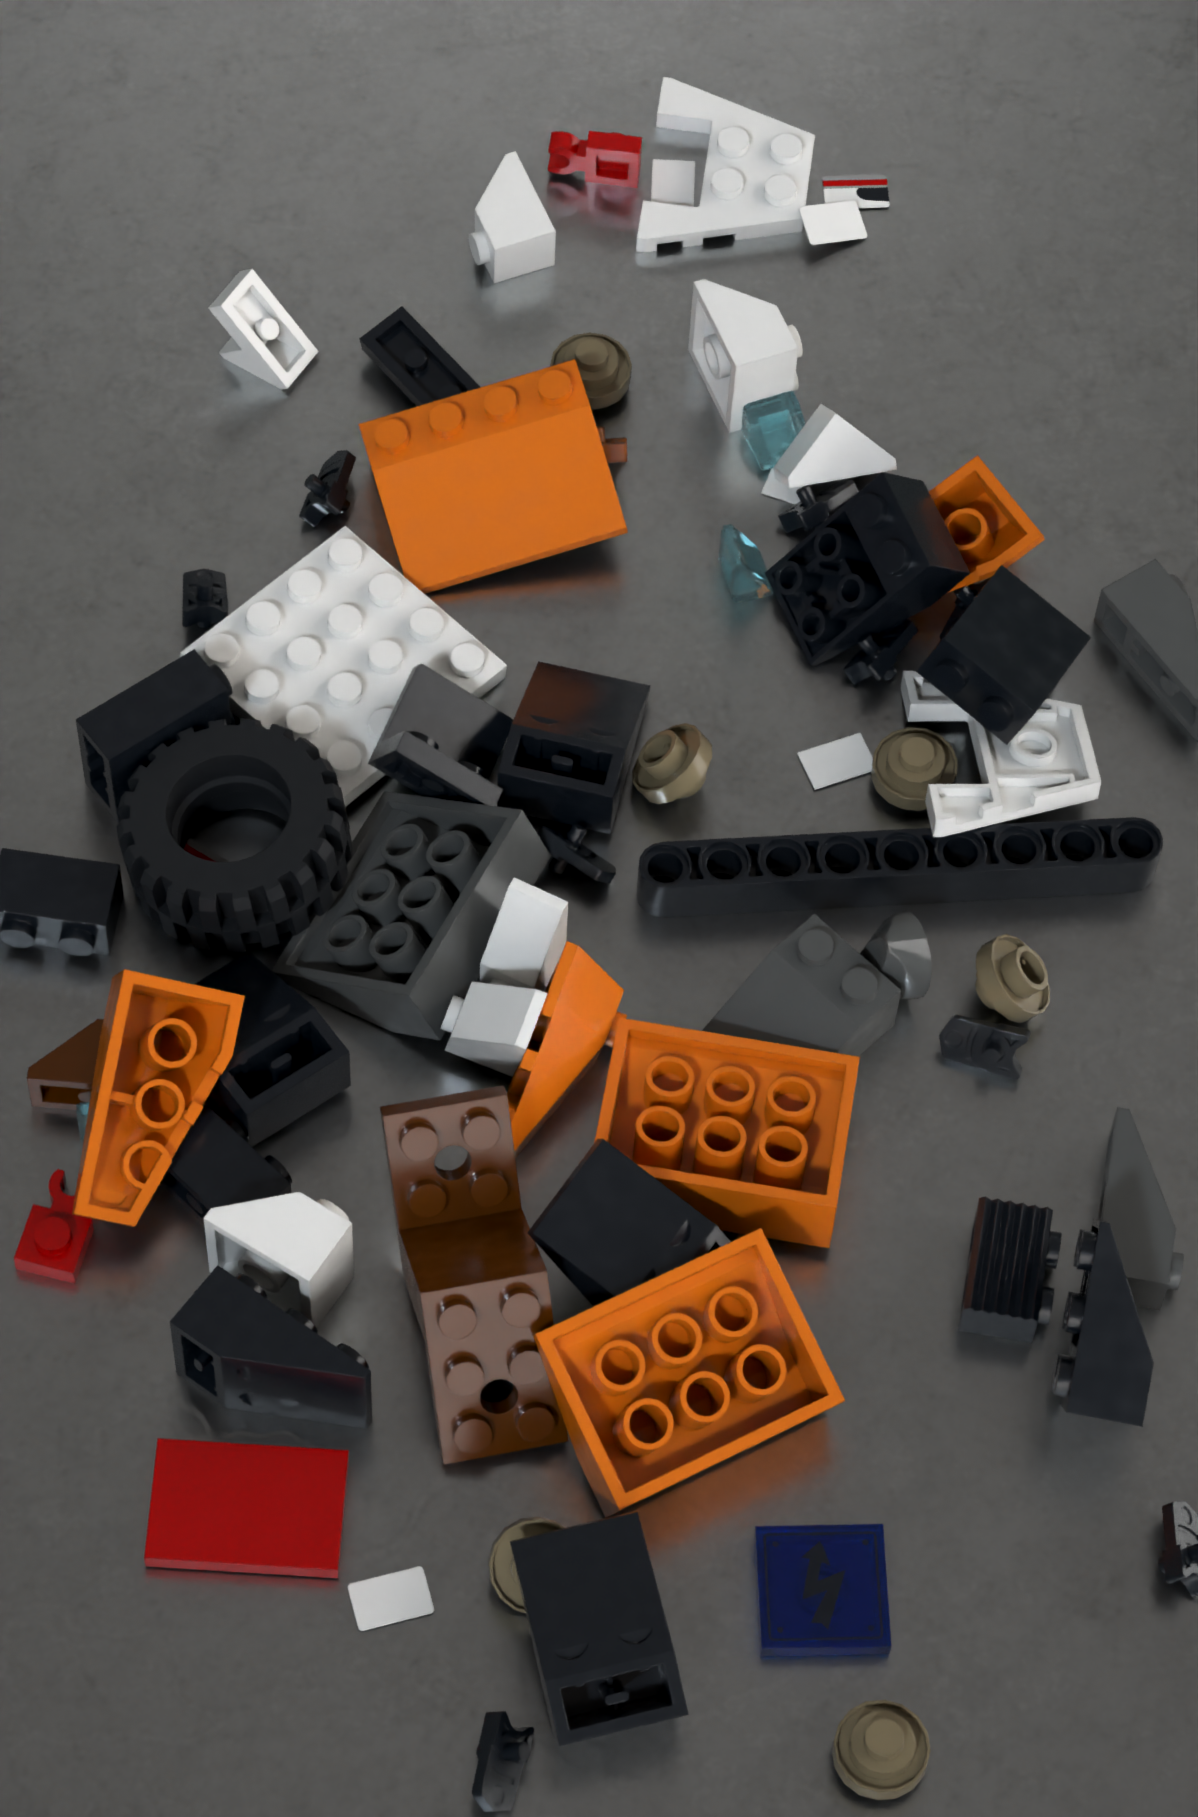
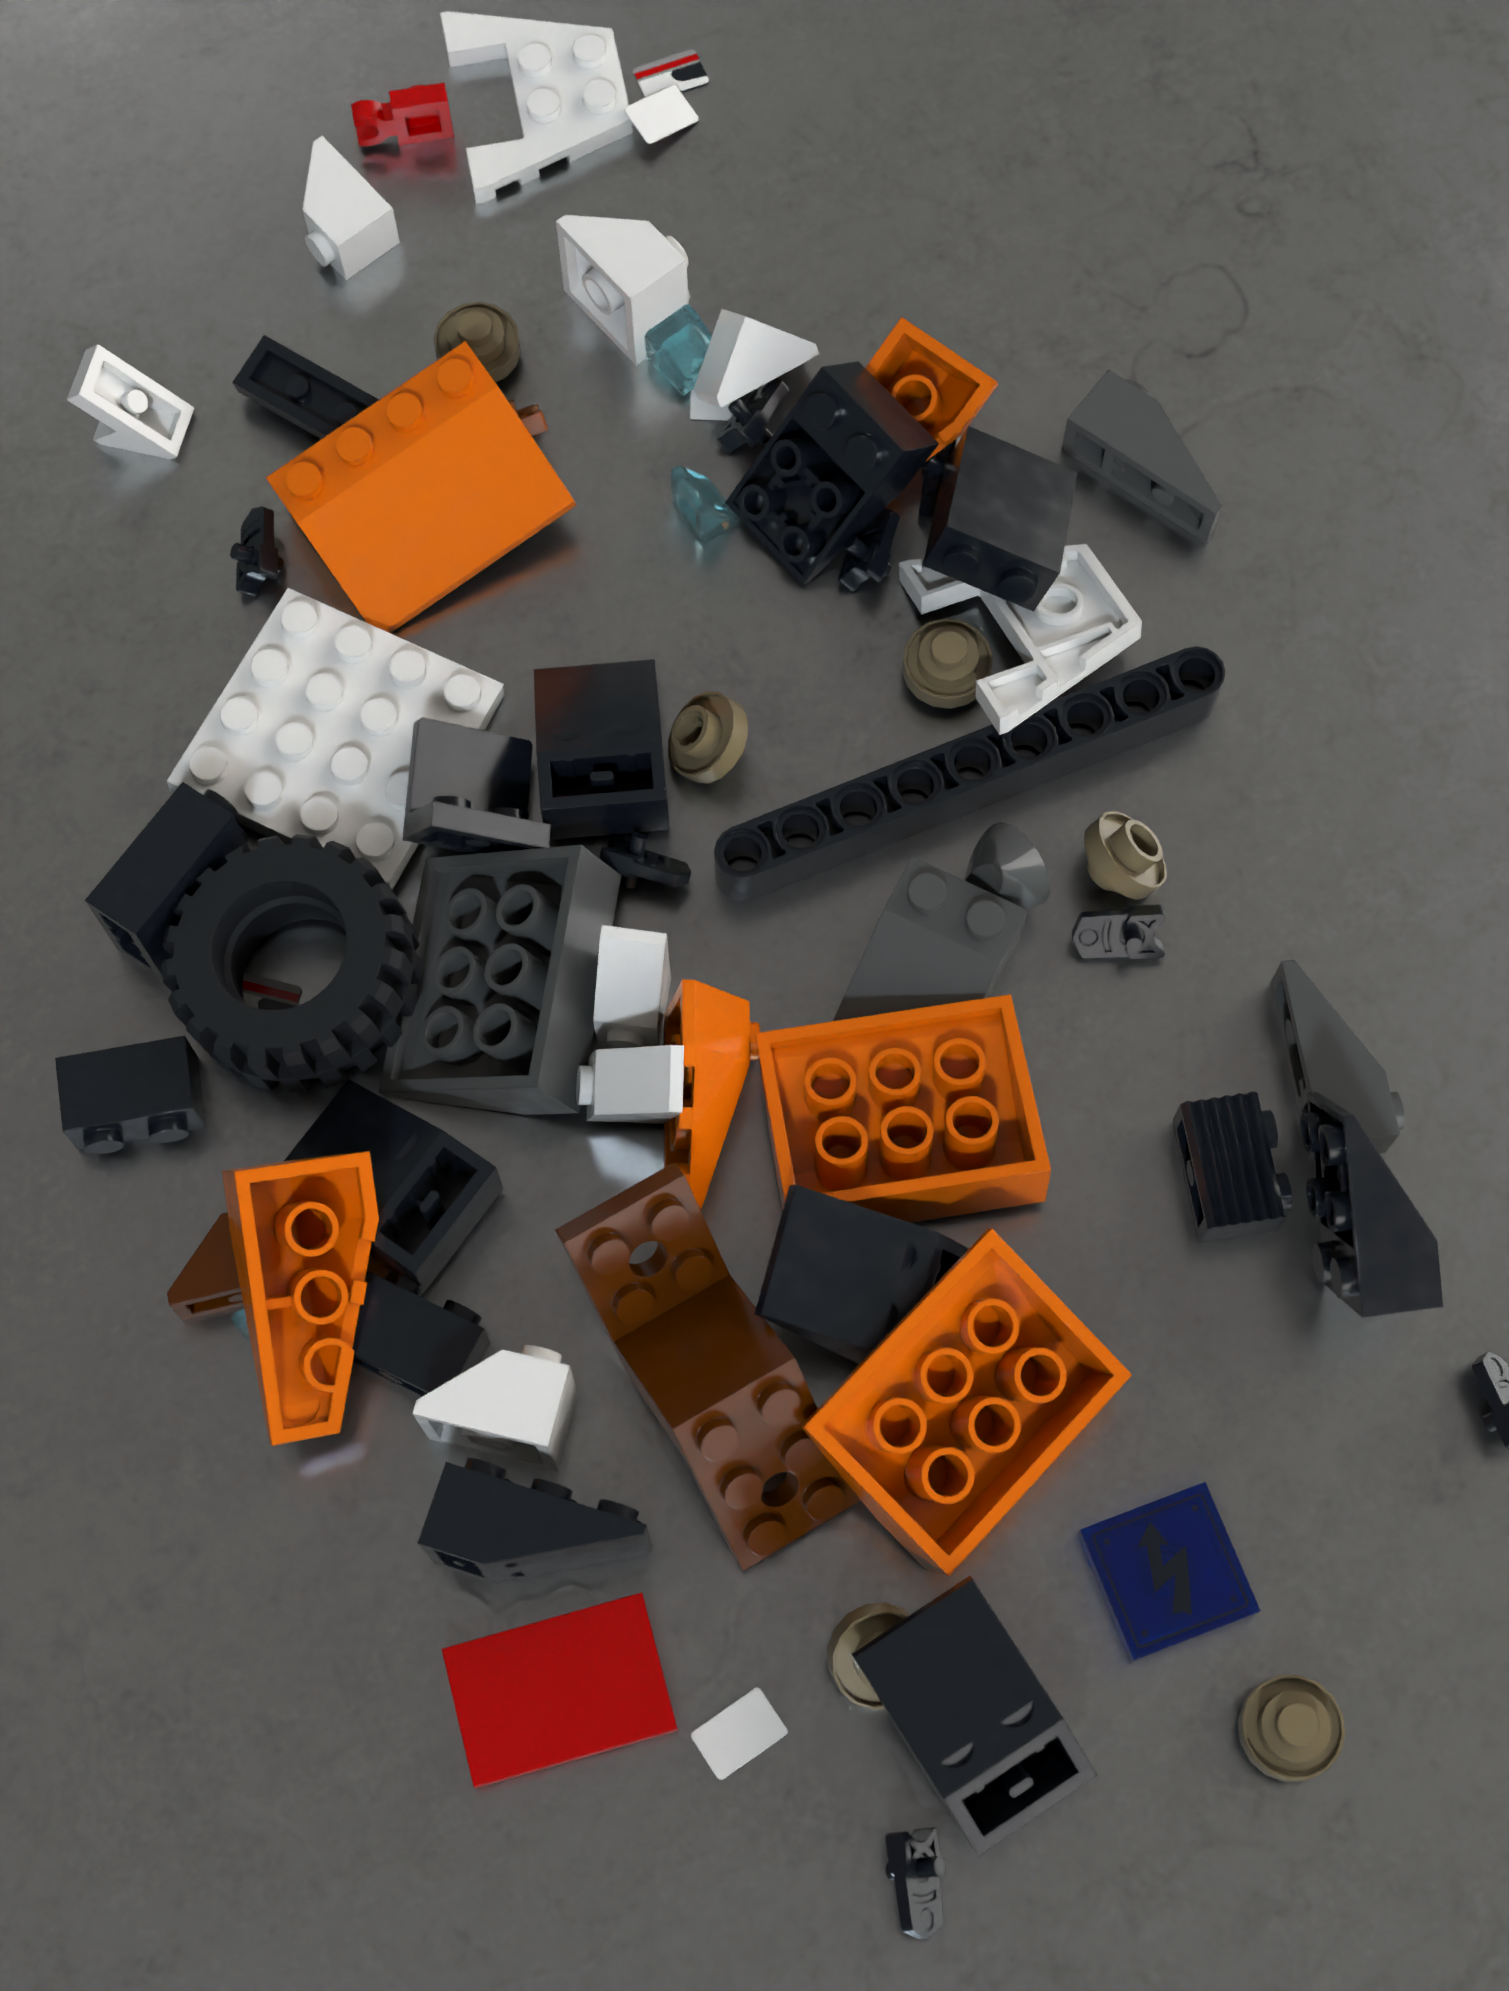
camera: 15 degrees left, 10 degrees up
red plate [14,1169,94,1284] -> none
black piece [182,568,228,628] -> none
white sticker [651,159,695,207] -> none
white sticker [797,733,873,790] -> none

